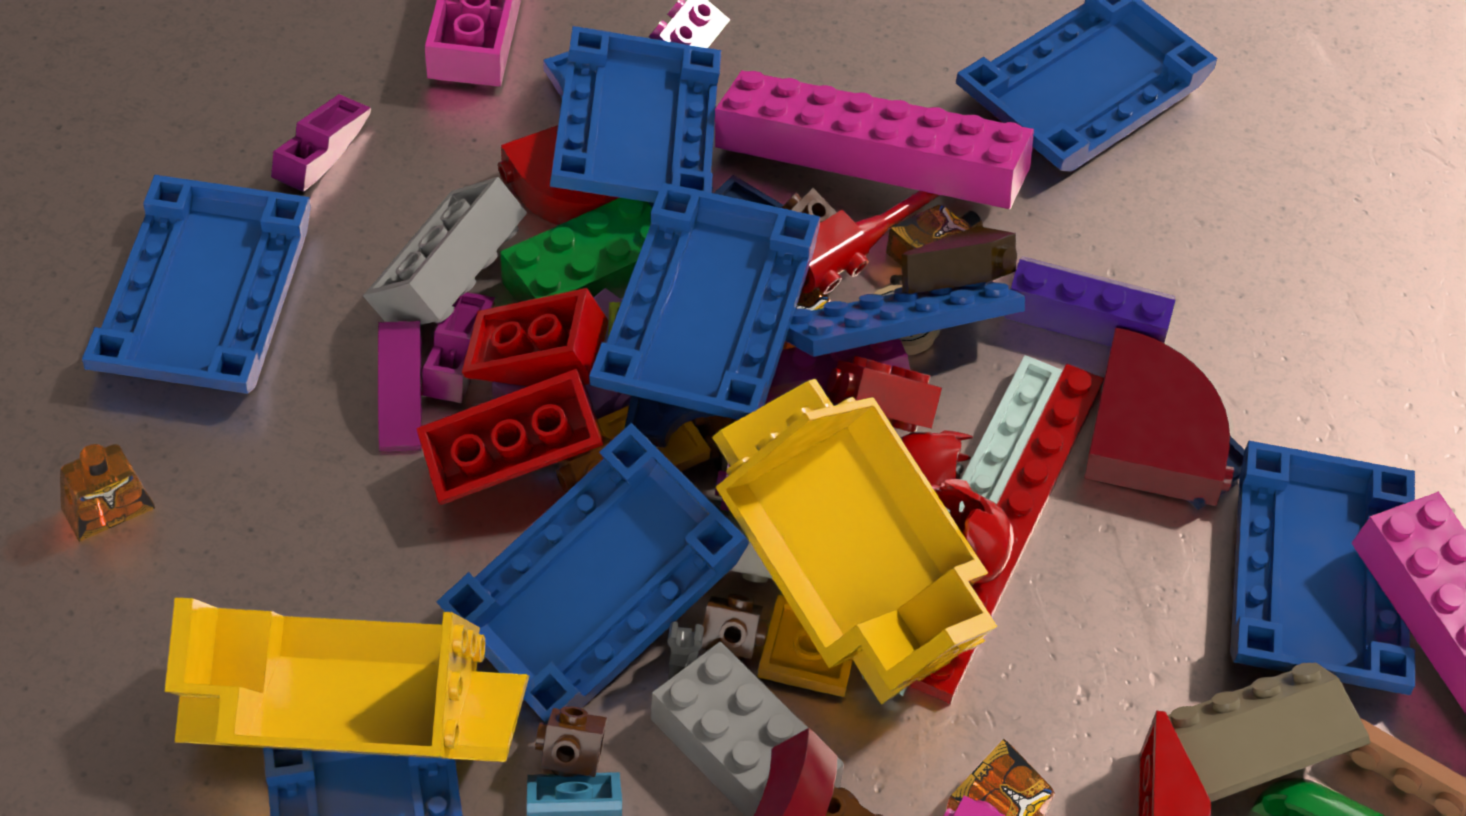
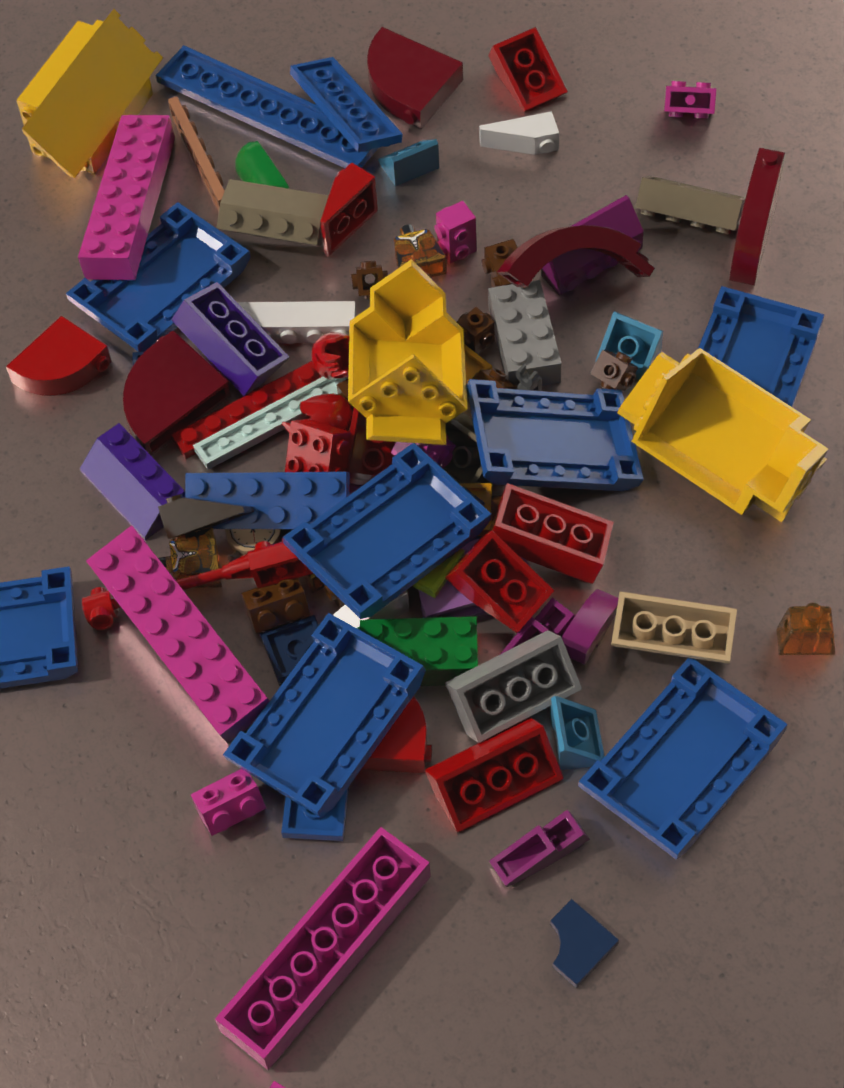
camera: 140 degrees left, 5 degrees up
none -> red brick [6,316,112,396]
none -> dark purple slope [171,282,289,396]
none -> white brick [237,301,357,344]
none -> reddish brown brick [351,261,388,299]
none -> red slope [425,717,564,833]
none -> reddish brown brick [457,307,495,354]
none -> dark azure slope [550,696,605,770]
none -> dark blue tile [550,899,619,988]
none -> tan slope [611,591,737,664]

